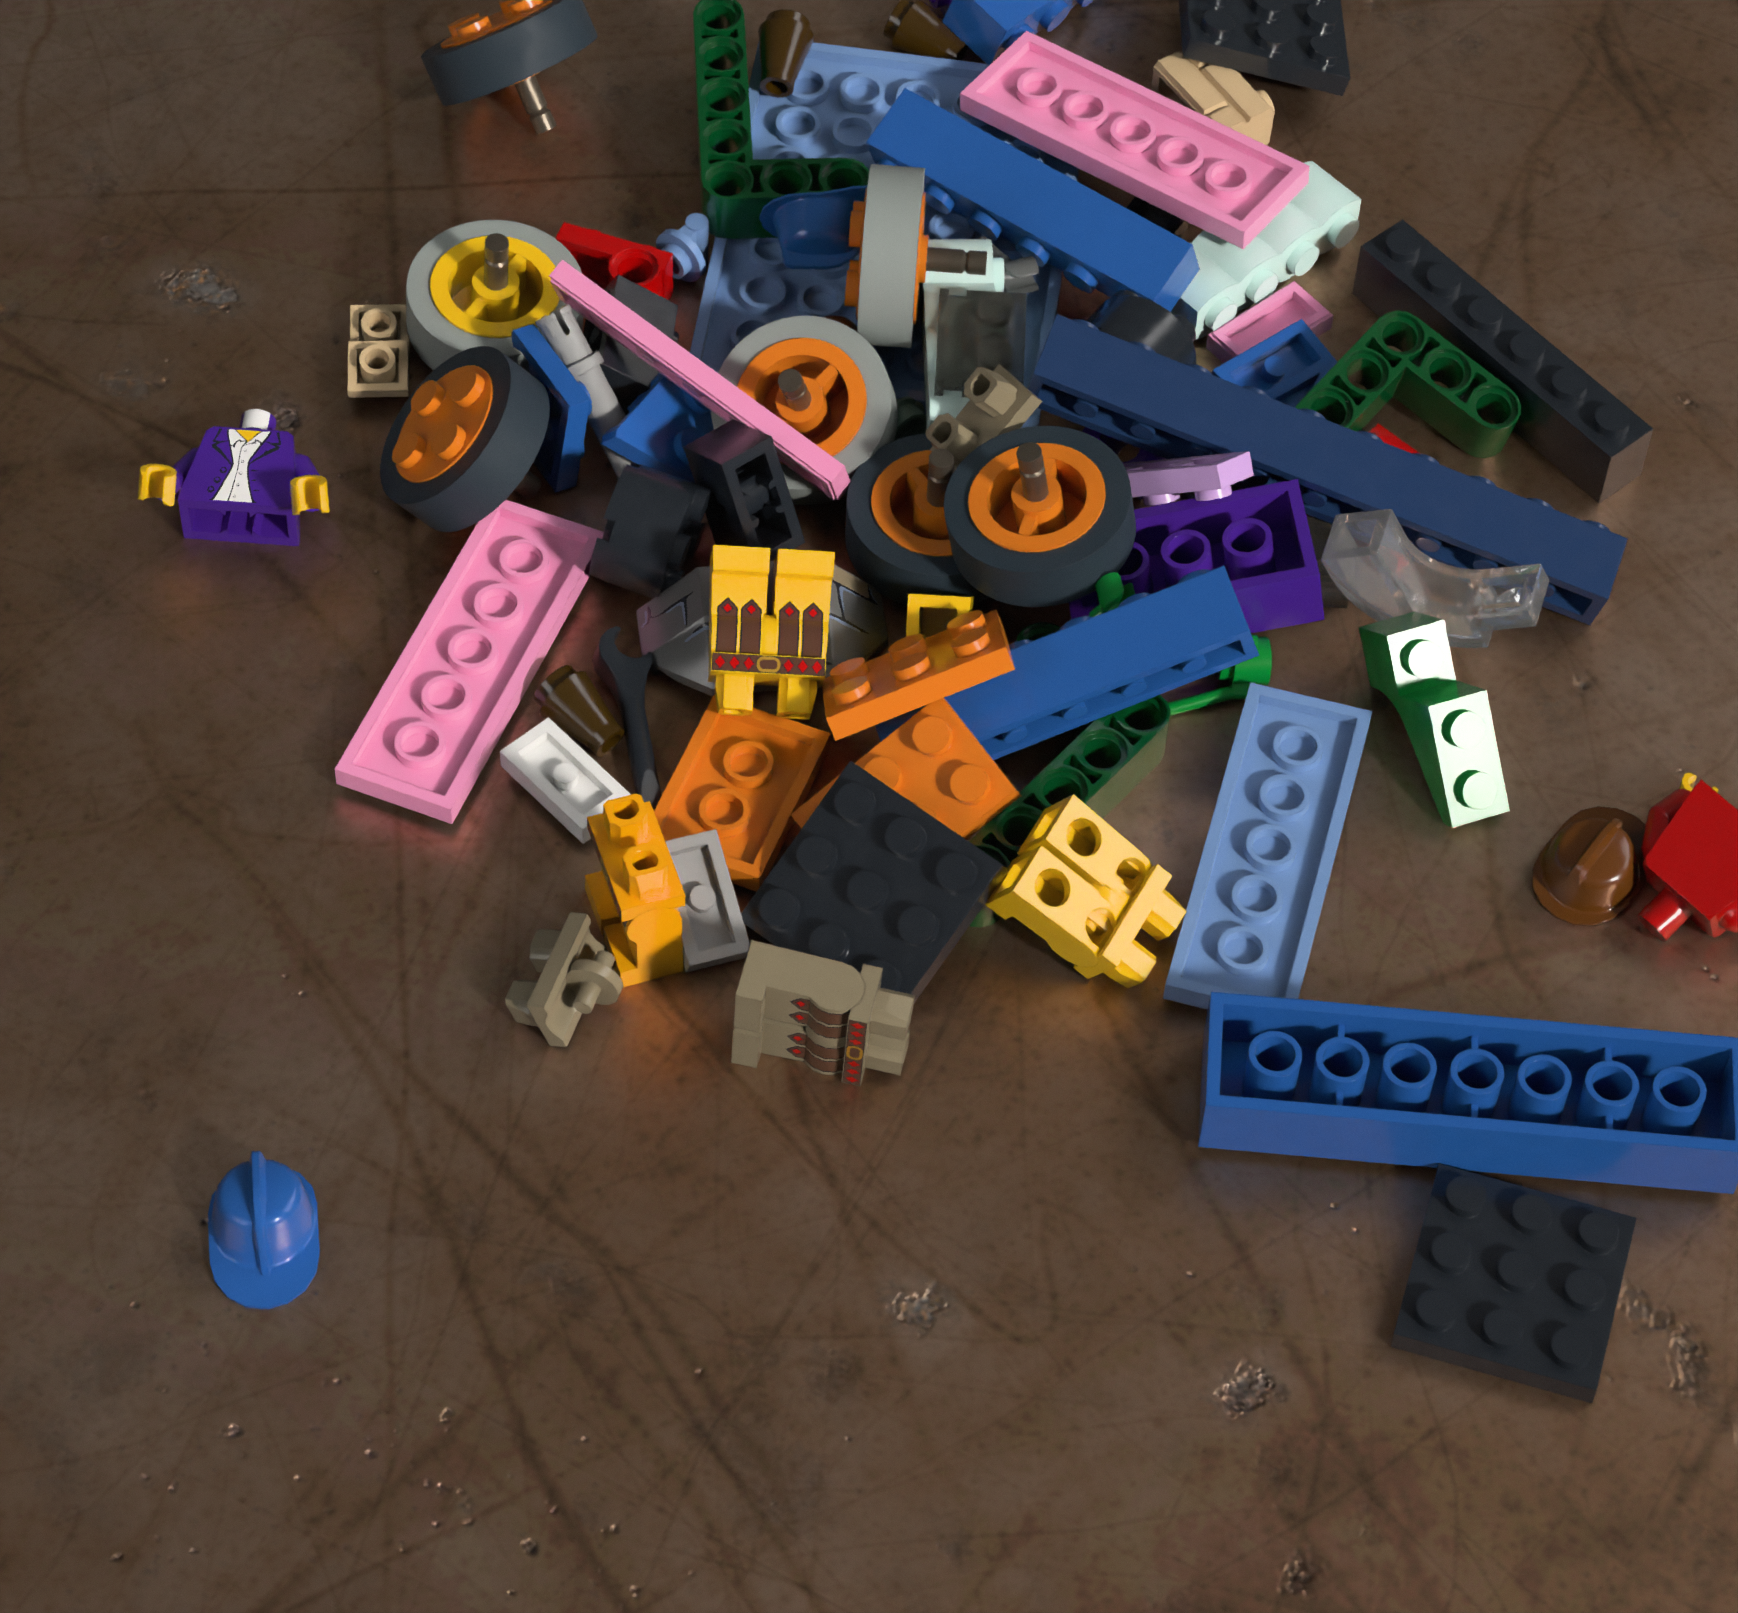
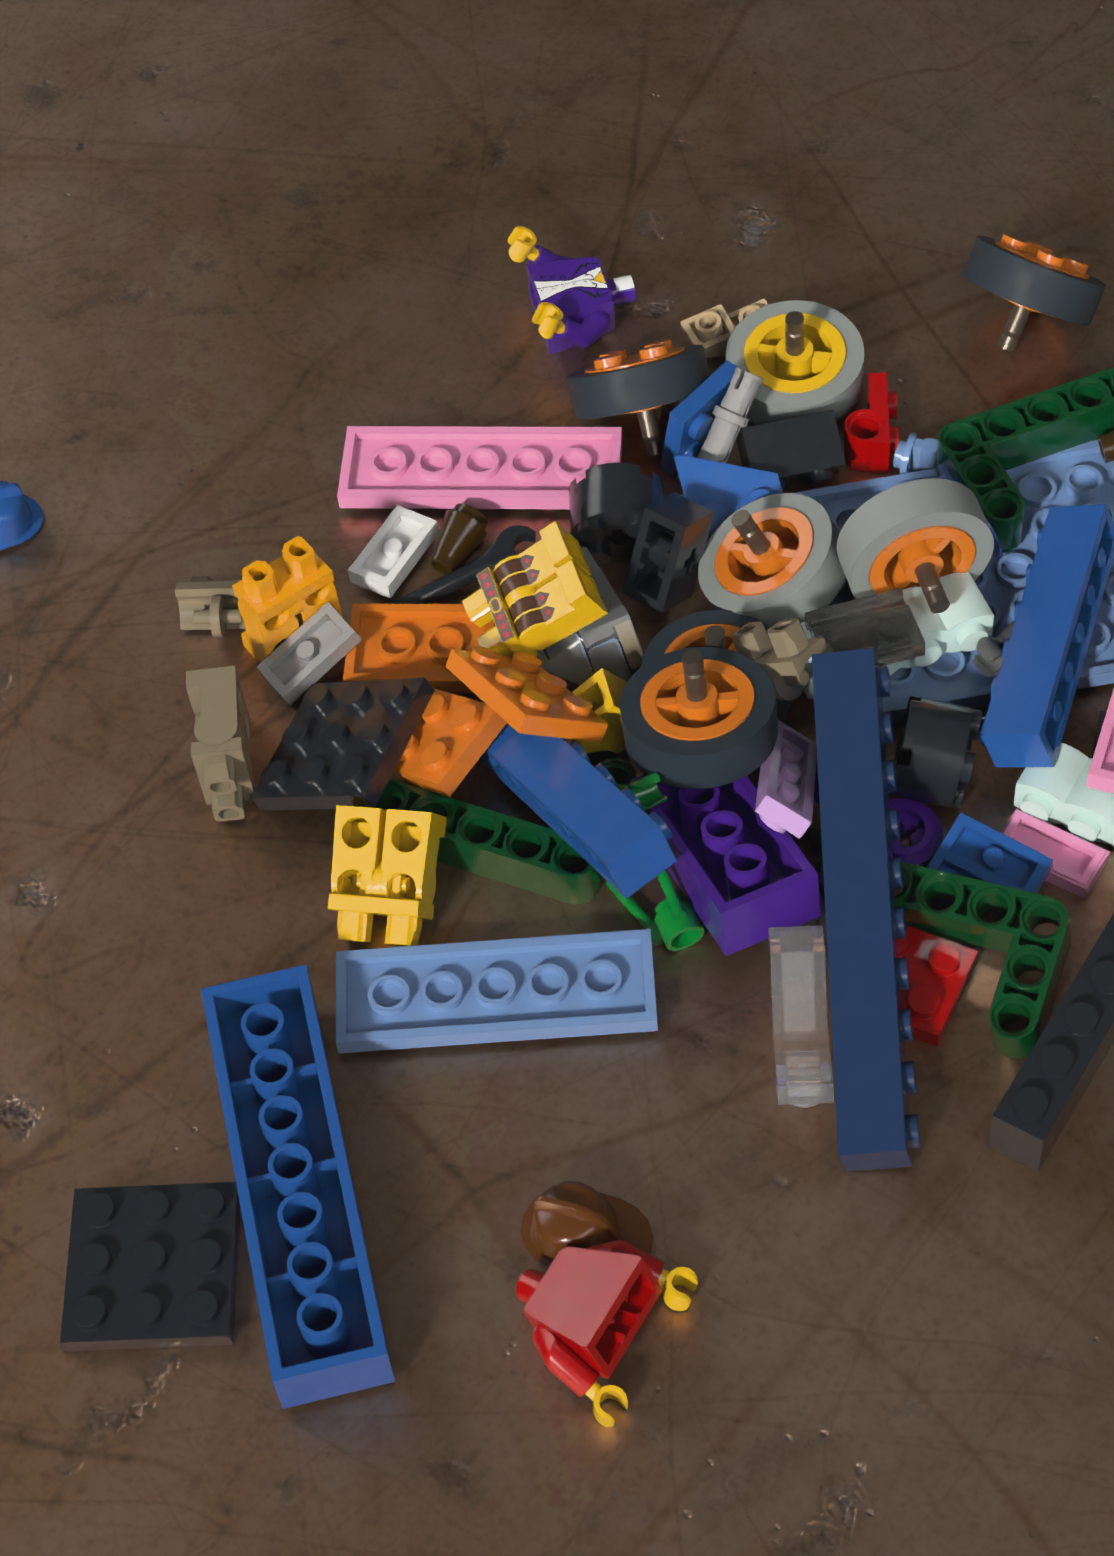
camera: 80 degrees right, 0 degrees up
bright pink tile [549,260,851,501] -> none
arch [1358,611,1510,828] -> none

